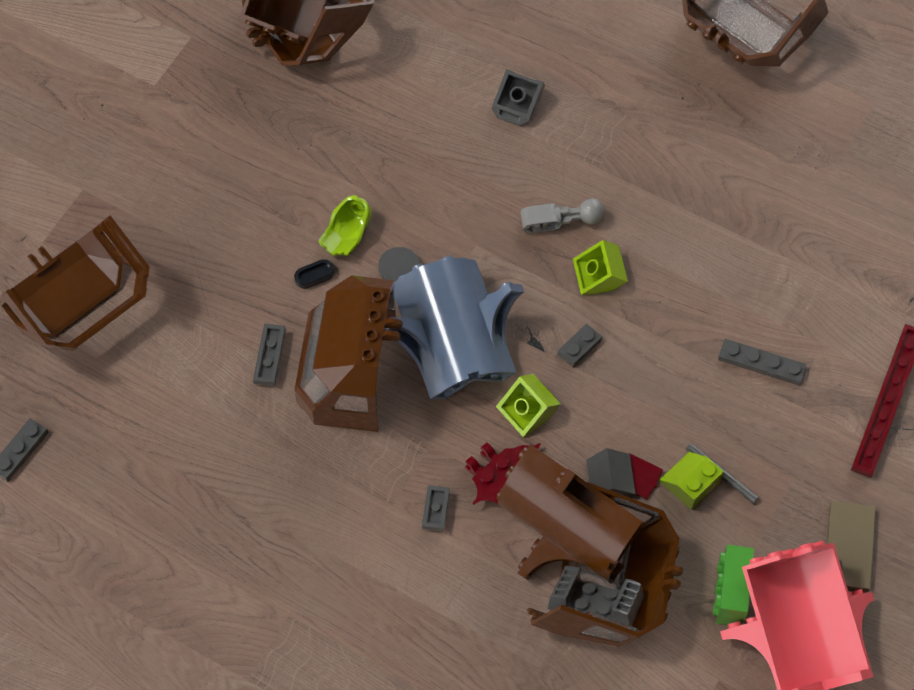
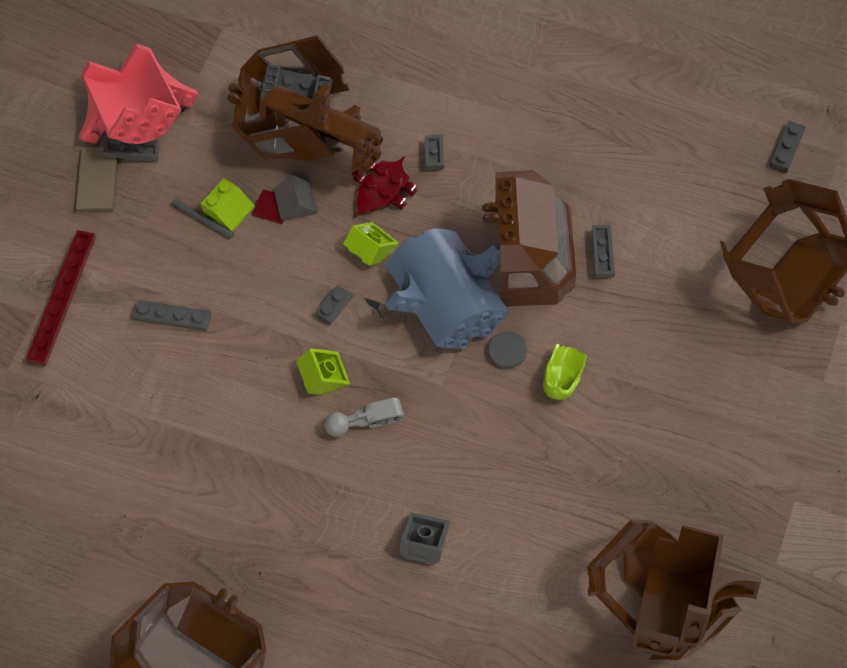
camera: 175 degrees right, 0 degrees up
black tile [294,259,335,289] -> none
bright green brick [712,544,754,625] -> none

